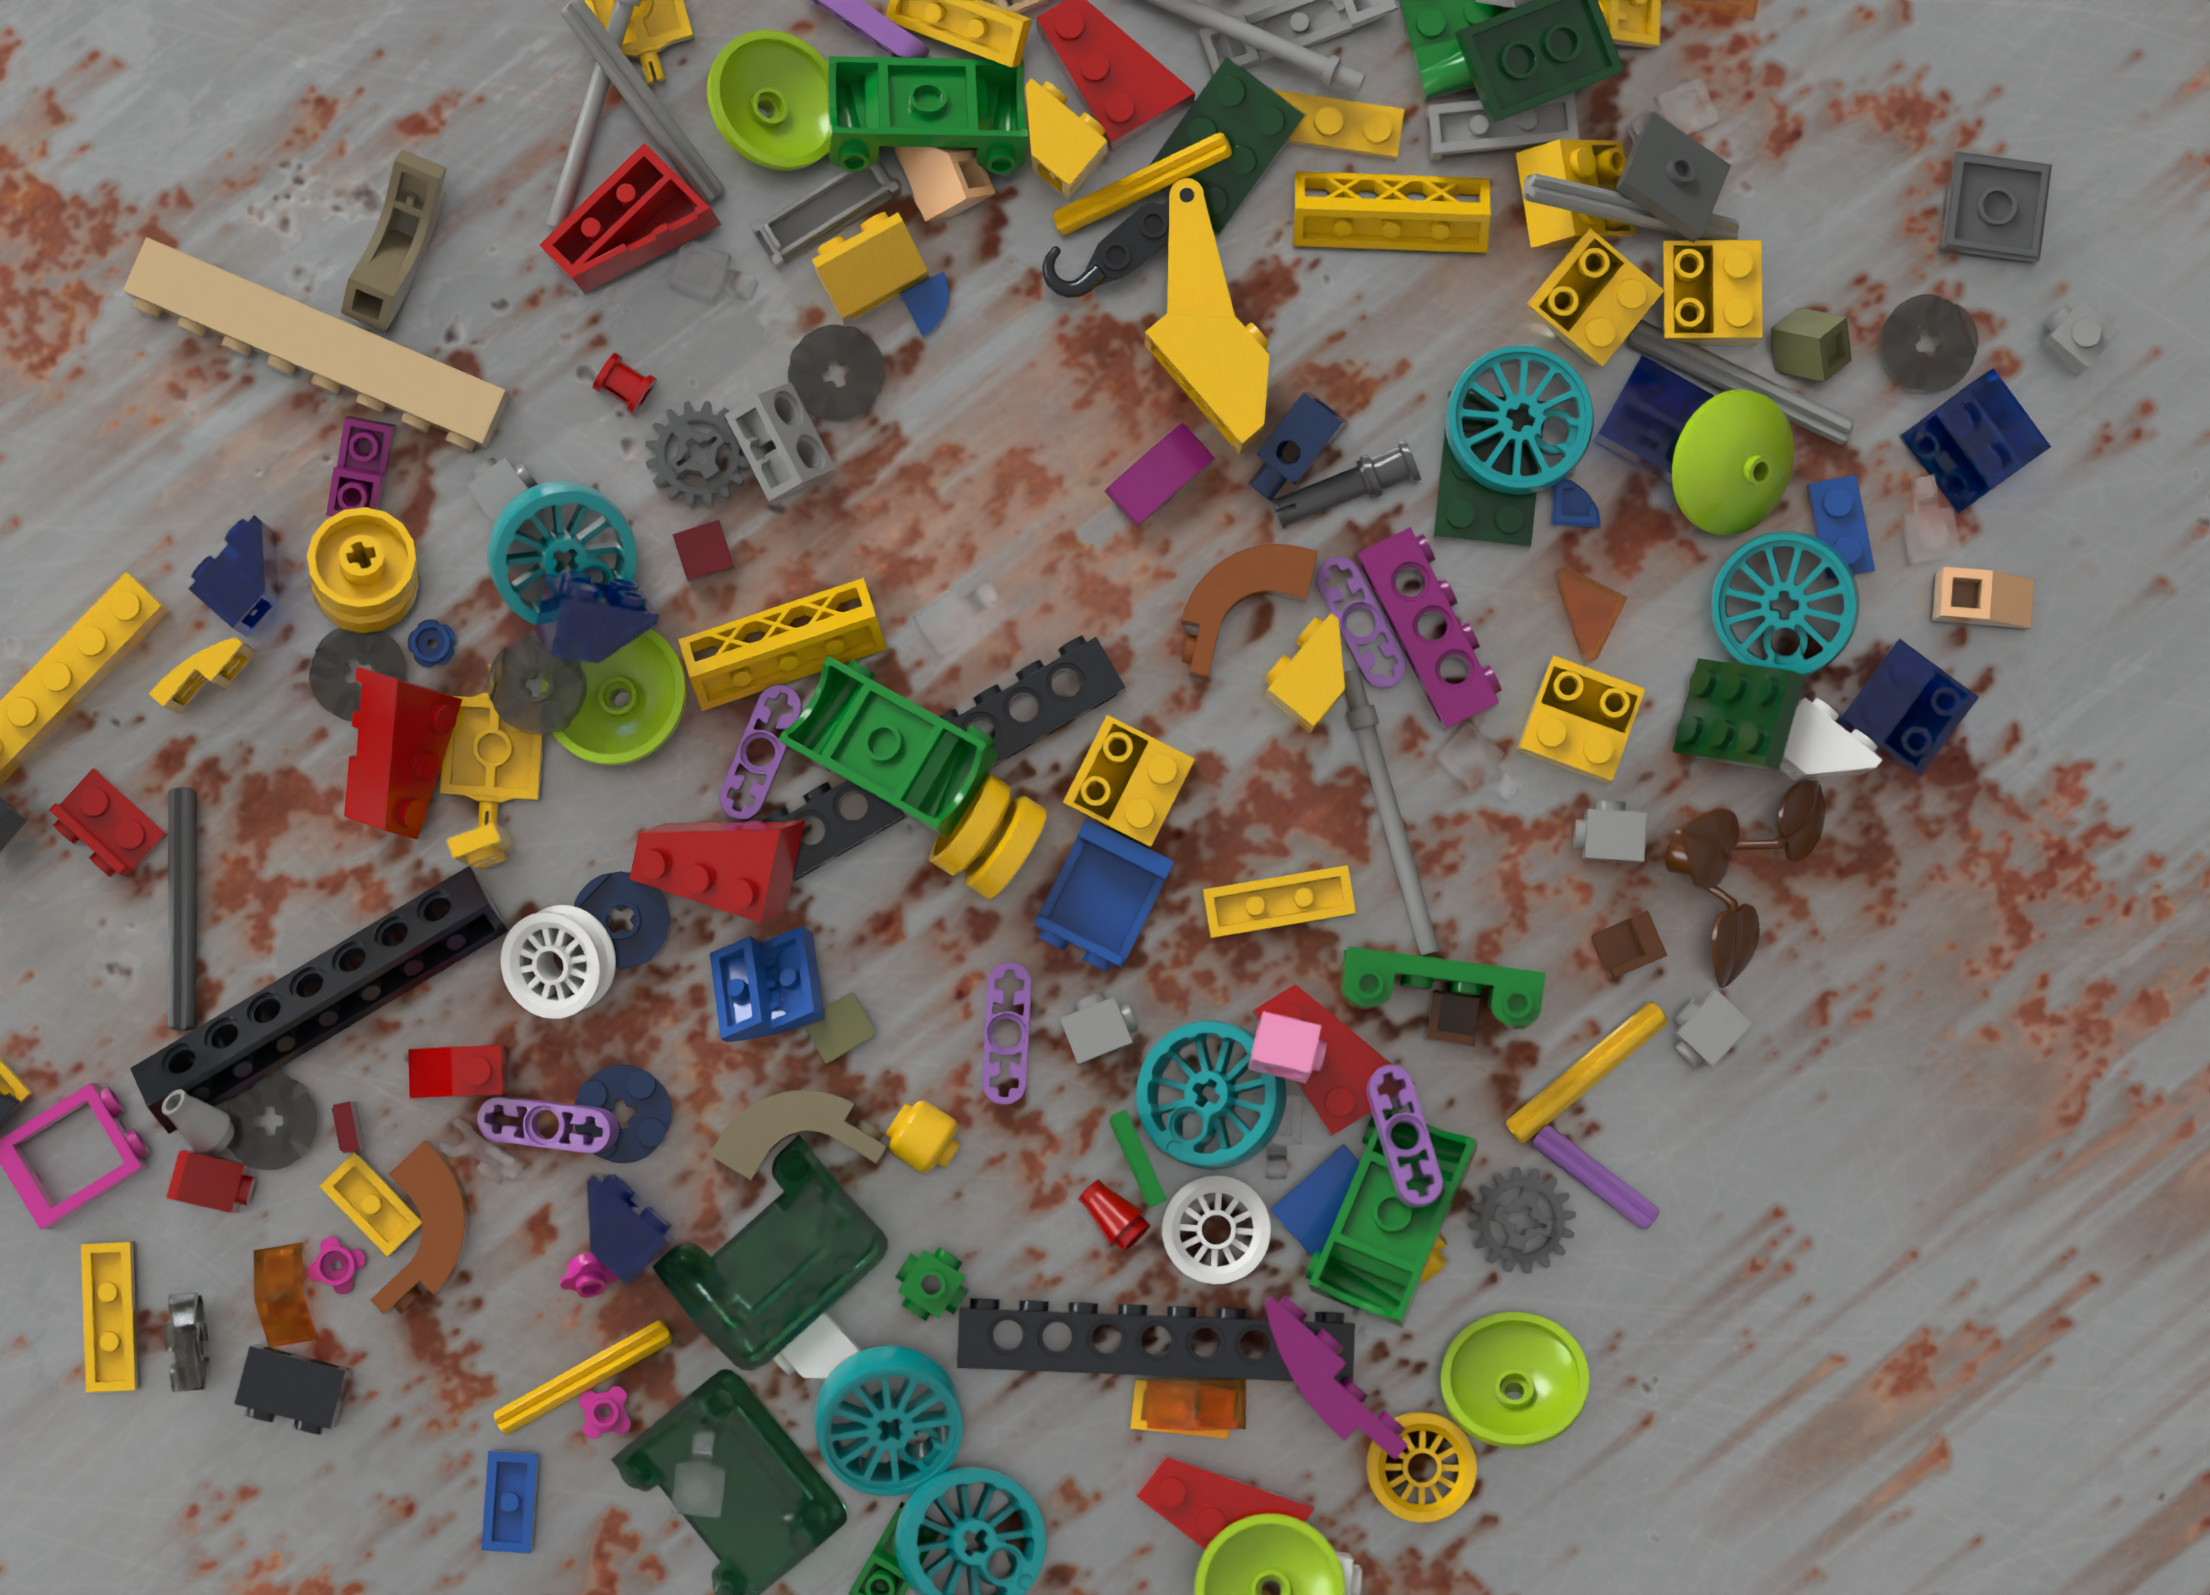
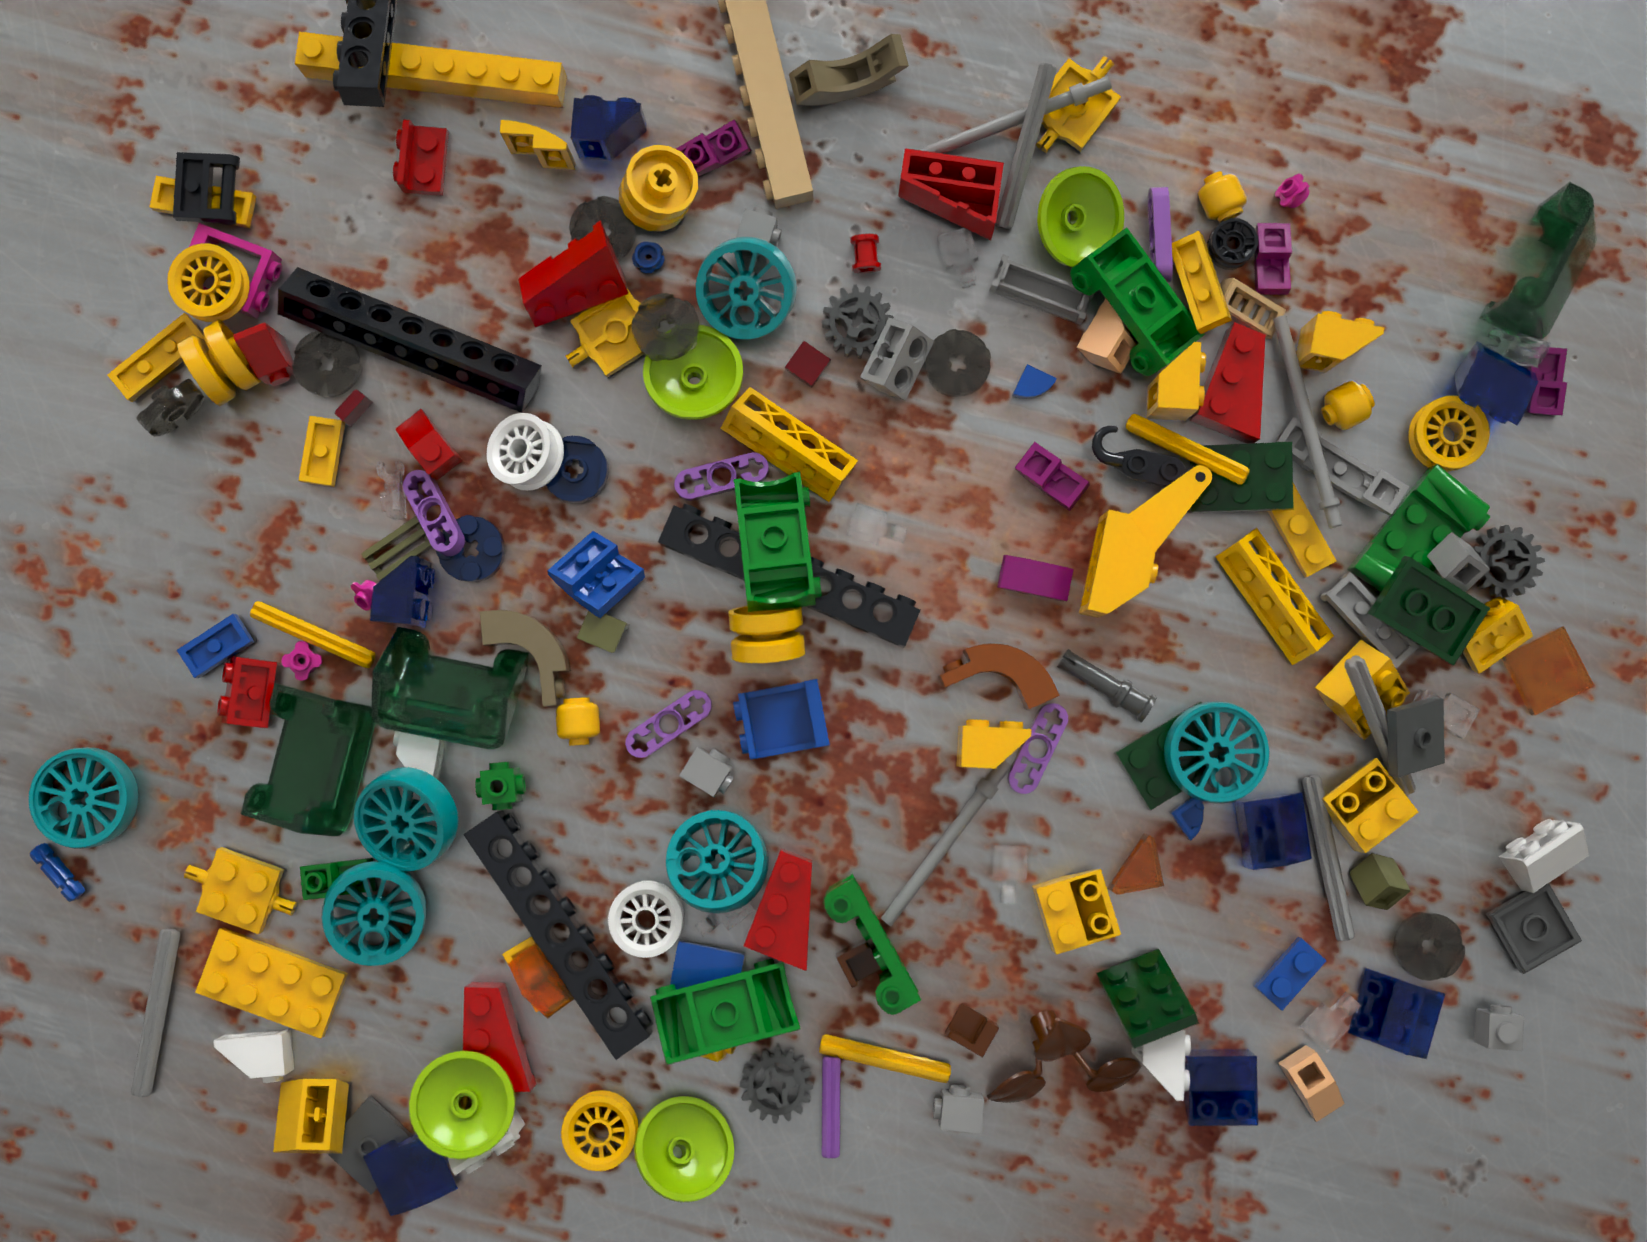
camera: 55 degrees right, 0 degrees up
light grey cone [162,1089,234,1156] -> none
dark grey axle [168,787,197,1030] -> none
black brick [234,1344,352,1435] -> none
clear orange slope [253,1242,319,1347] -> none
dark pink plate [308,1237,366,1294] -> none
dark orange arch [371,1140,470,1314] -> none
yellow plate [447,822,515,871] -> none
clear blue slope [535,570,659,664] -> none
red wedge [629,820,805,923] -> none
clear plate [671,1429,727,1518] -> none
yellow slope [812,212,929,325] -> none
yellow slope [1063,715,1195,850] -> none
red cone [1078,1179,1151,1252] -> none
green tile [1109,1109,1167,1207] -> none
yellow plate [1202,865,1356,938] -> none
dark blue torso [1248,392,1348,501] -> none
bright pink brick [1248,1012,1327,1083] -> none
magenta slope [1264,1295,1408,1459] -> none
magenta brick [1356,527,1502,732] -> none
medium lavender beam [1366,1065,1443,1208] -> none
yellow slope [1527,228,1665,367] -> none
light grey brick [1573,801,1647,864] -> none
lime dish [1672,389,1794,535] -> none
teal piece [1711,531,1860,675] -> none
none -> yellow wheel [167,243,250,323]
none -> yellow wheel [177,319,261,406]
none -> red bracket [217,657,277,728]
none -> olive tile [361,516,432,582]
none -> magenta slope [1015,442,1090,511]
none -> white slope [1499,819,1589,893]

